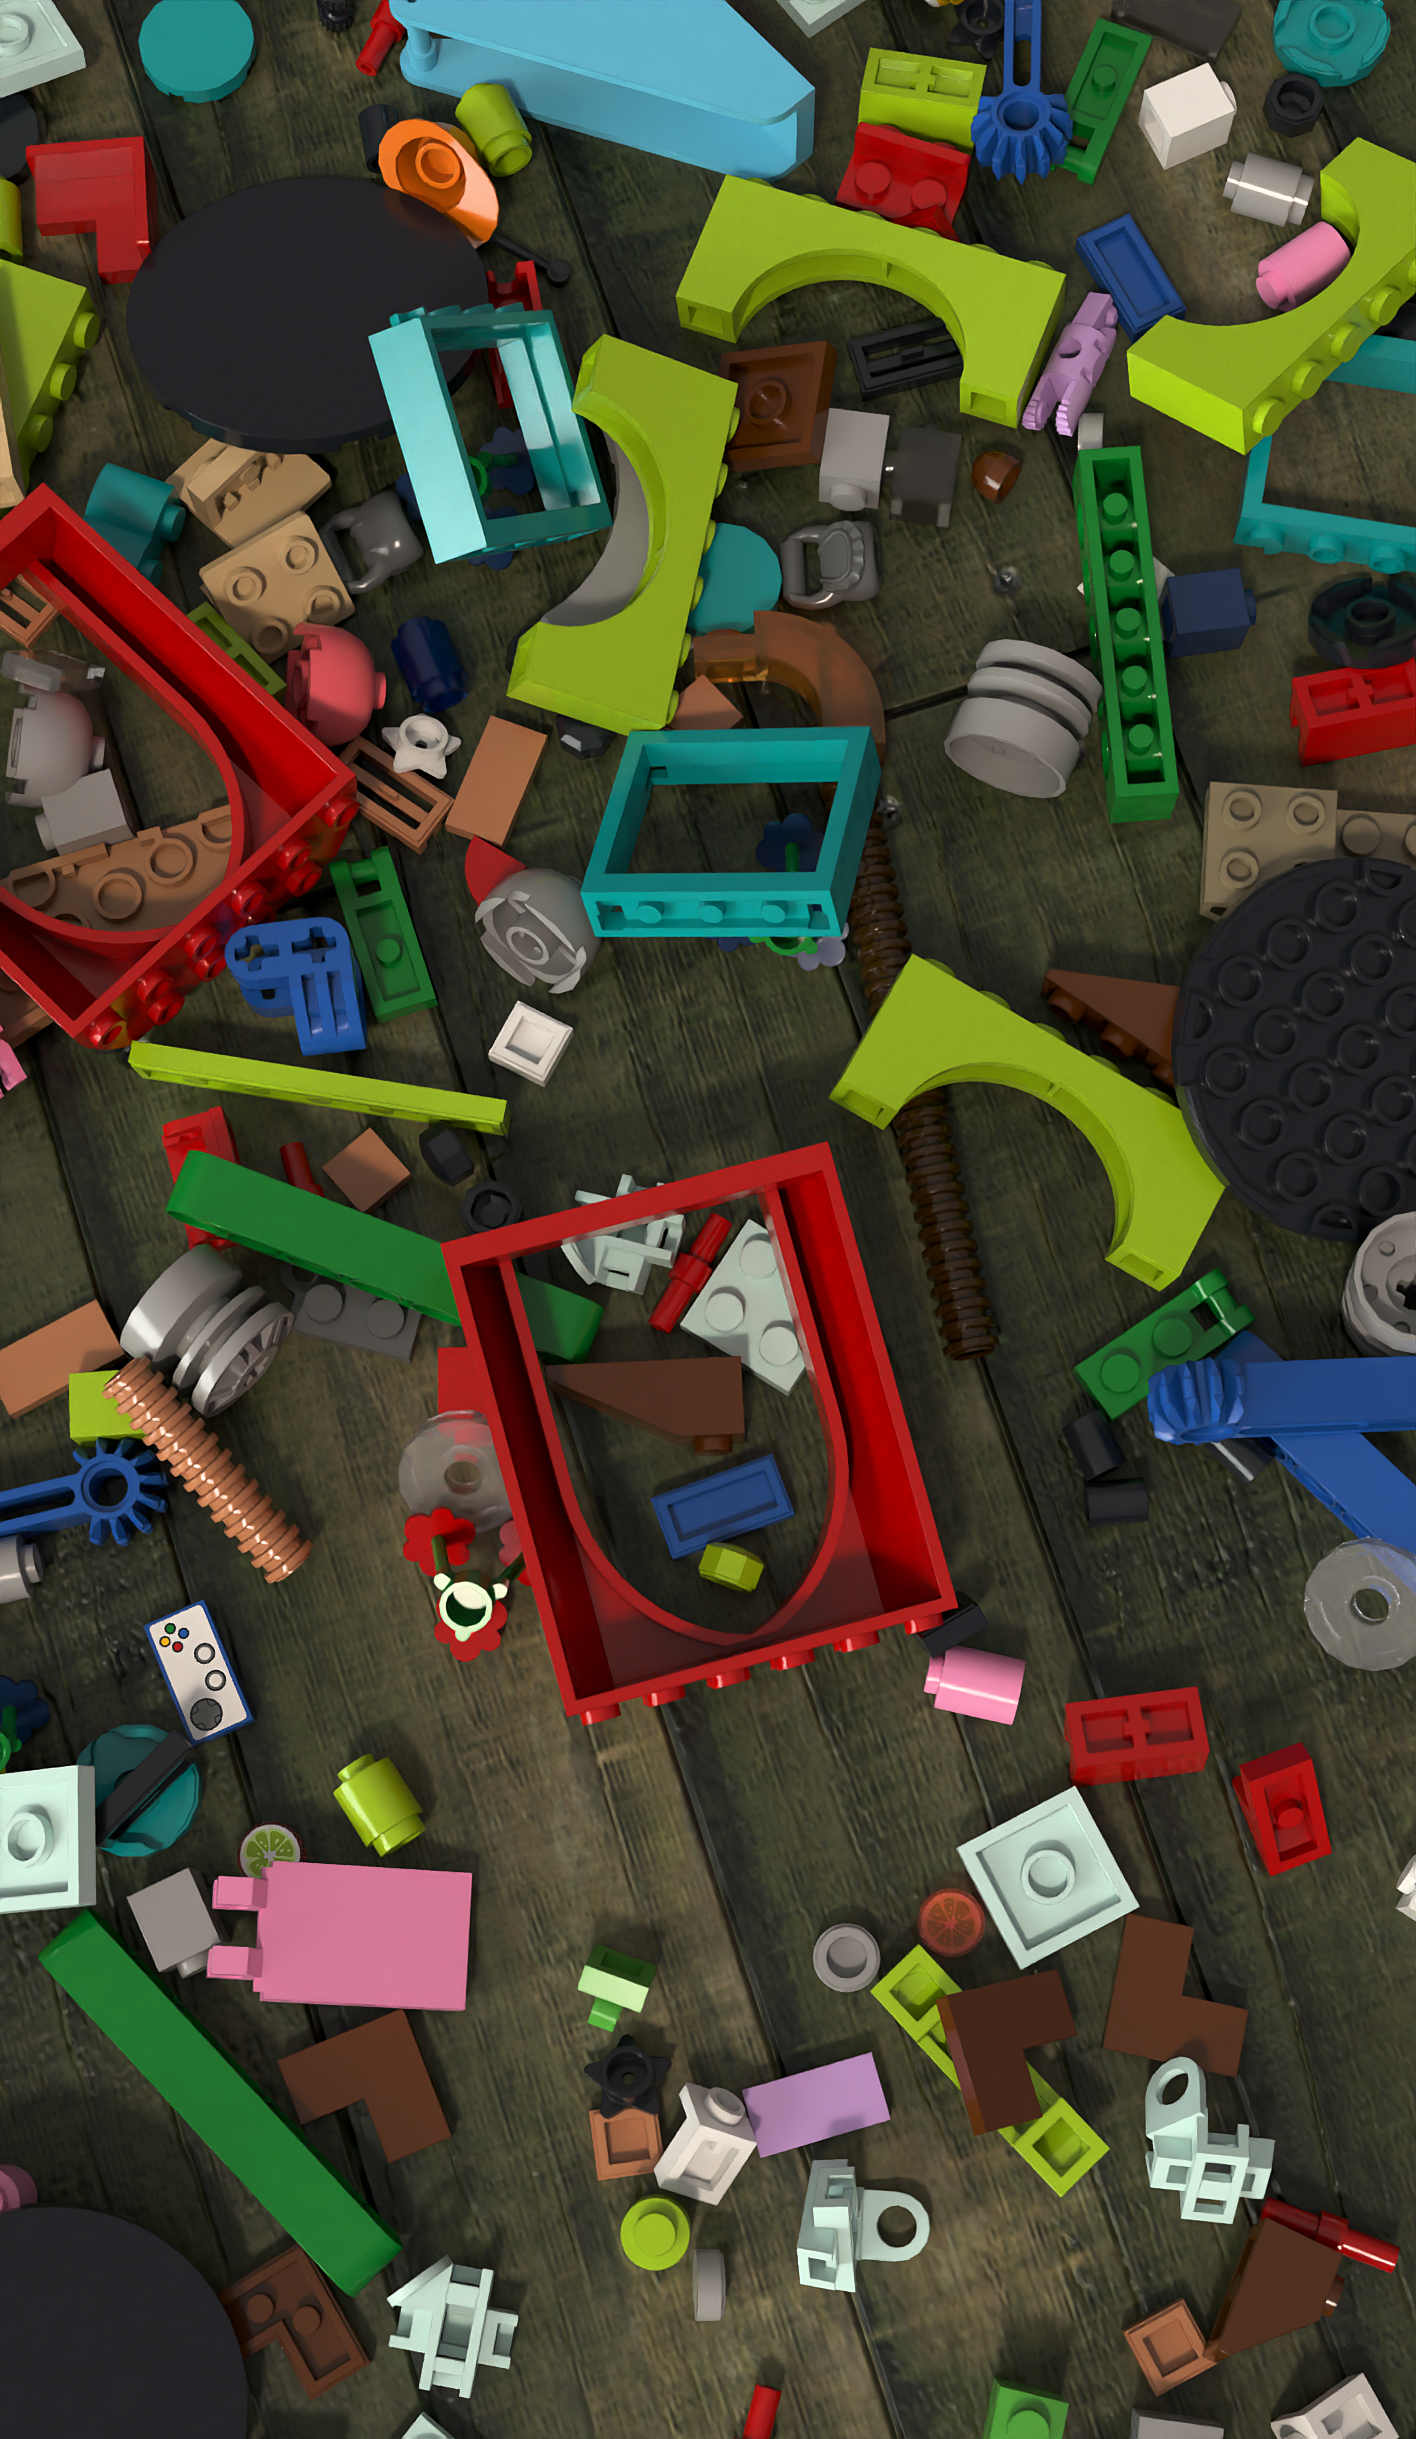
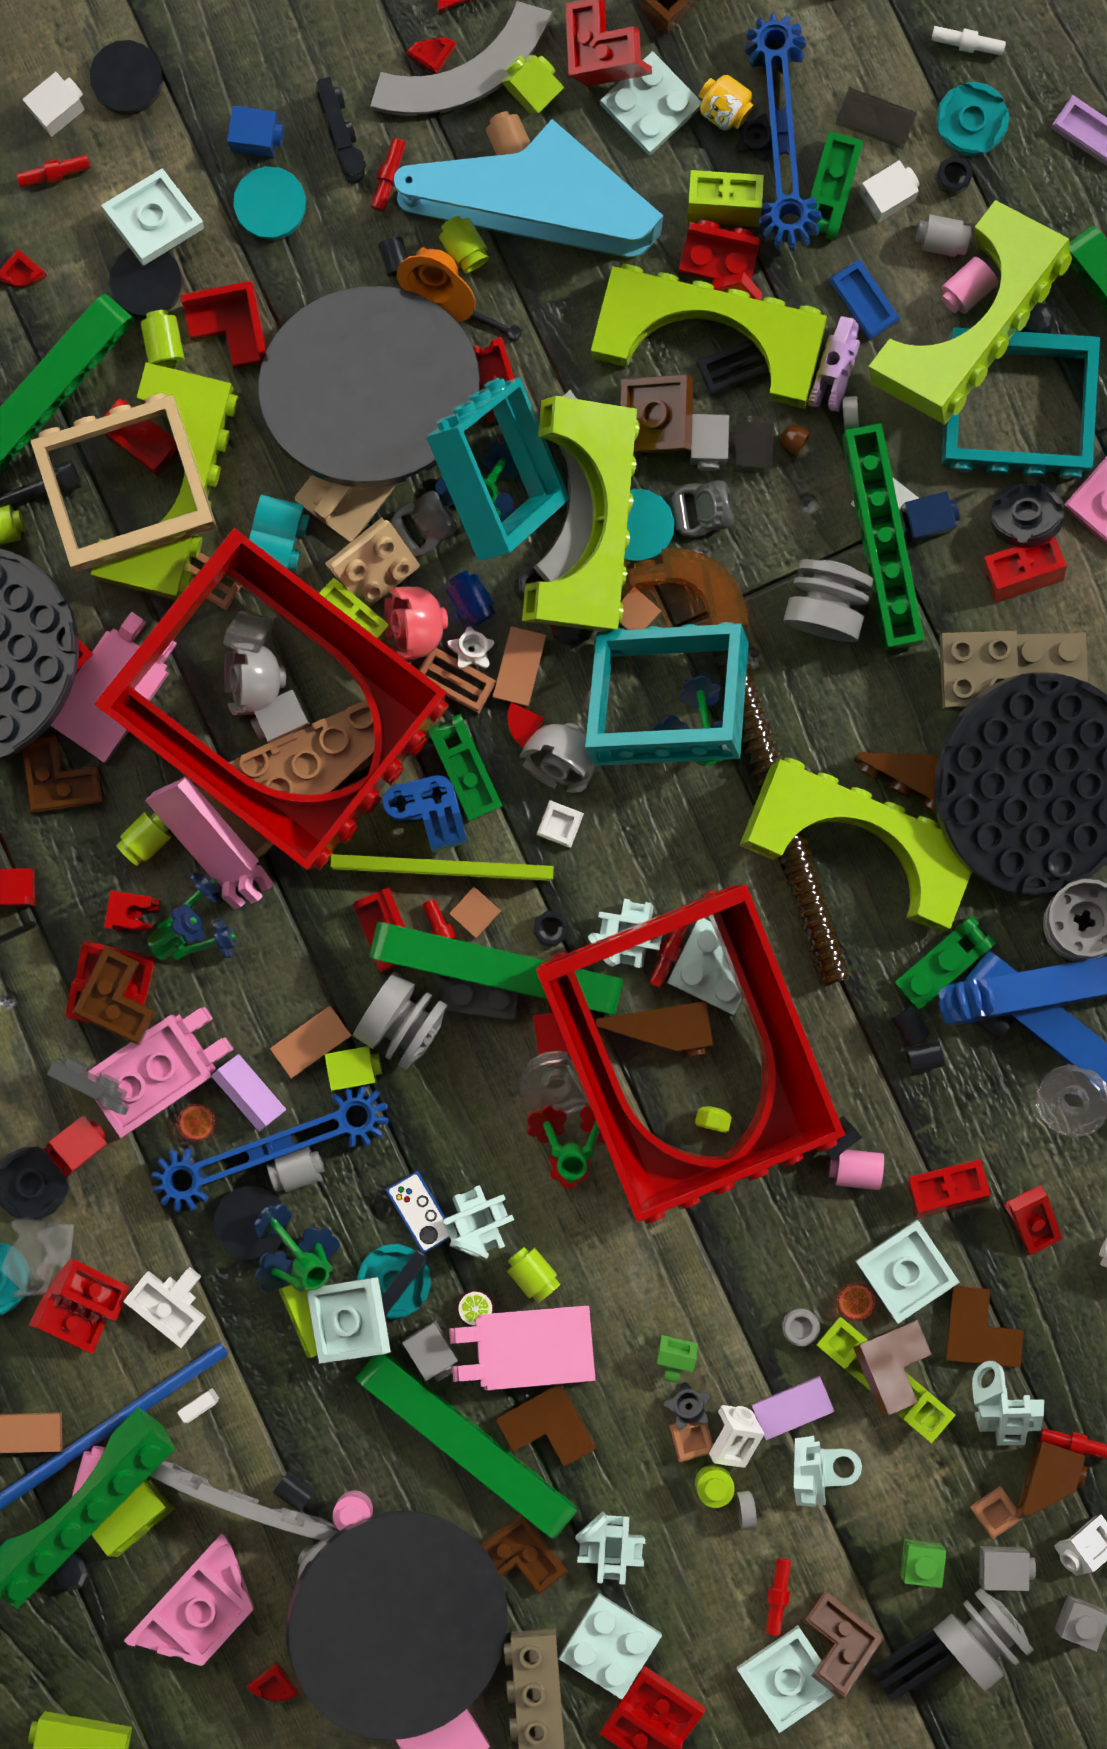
camera: 10 degrees left, 10 degrees up
nougat piece [102,1355,313,1583] -> none
black tile [419,1120,475,1187] -> none
blue tile [650,1454,795,1562] -> none
none -> light aqua piece [443,1185,514,1260]

